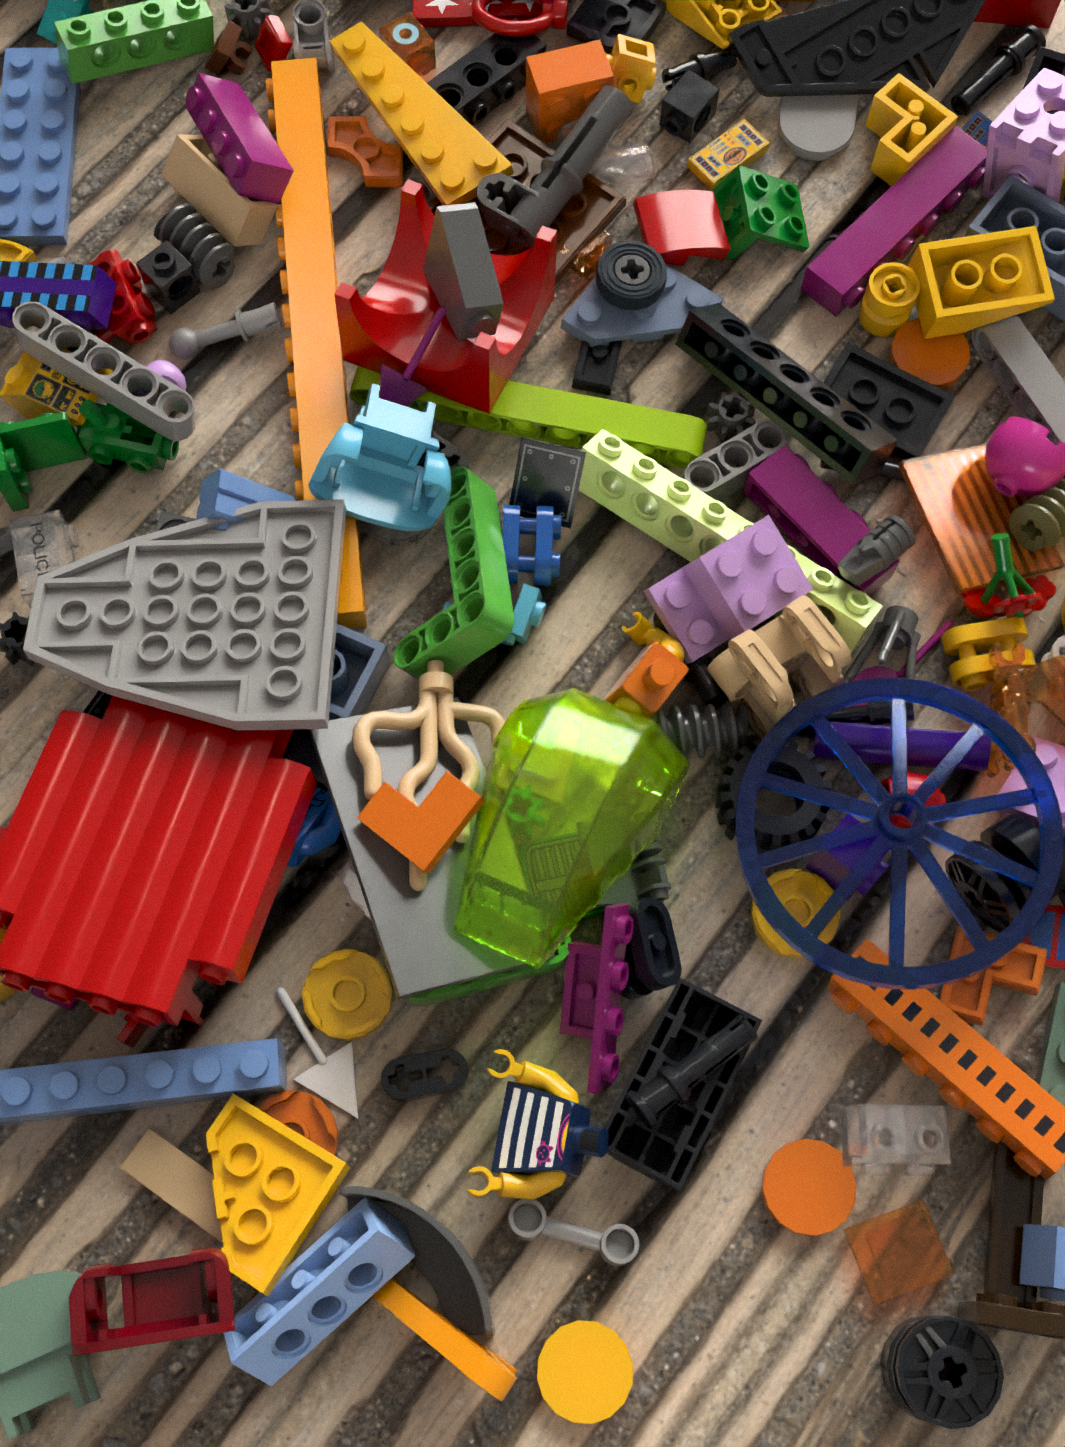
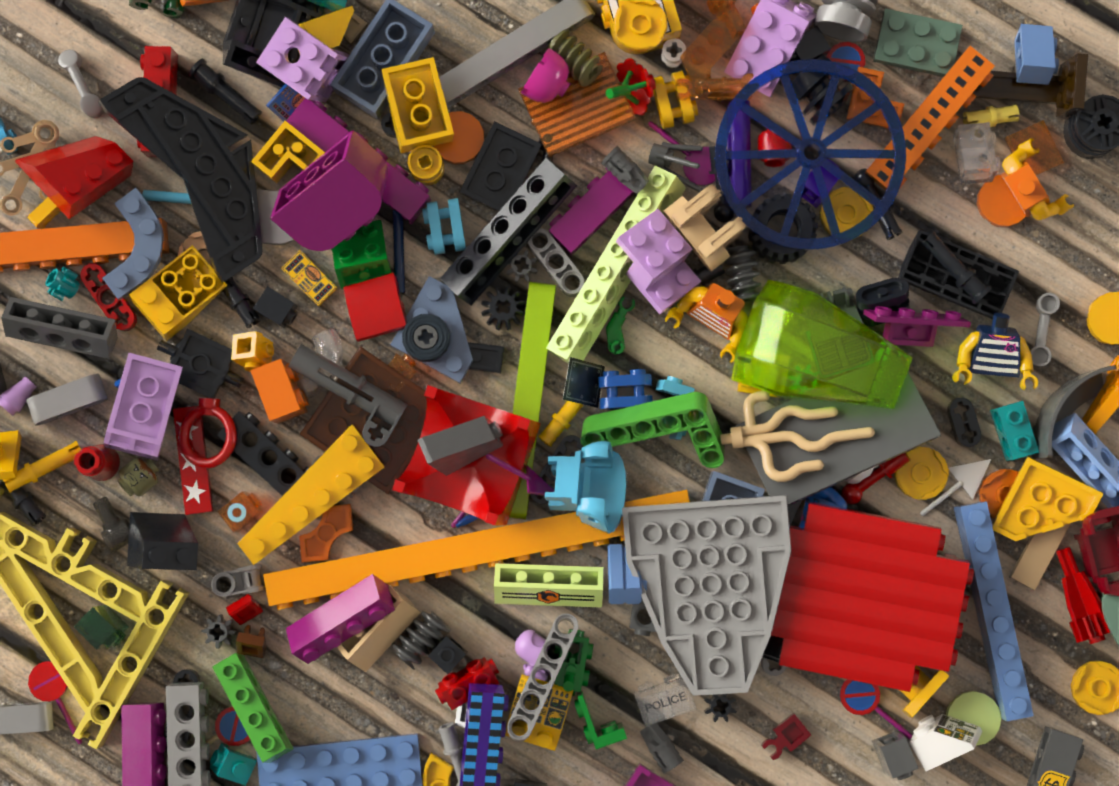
camera: 90 degrees left, 15 degrees up
light grey pin [169,302,283,359] -> none
orange tile [357,771,486,874] -> none
none -> magenta brick [270,130,388,251]
none -> dark blue bar [392,209,405,293]
none -> medium azure brick [422,198,466,255]
none -> black gear [481,286,526,331]
none -> yellowish green brick [494,563,604,607]
none -> yellow pin [538,401,584,447]
none -> green arm [606,296,635,355]
none -> red pin [841,453,911,504]
none -> black pin [854,168,902,240]
none -> light yellow pin [963,104,1020,129]
none -> teal brick [990,401,1039,461]
none -> torso [1000,138,1074,220]
none -> red piece [1056,547,1110,644]

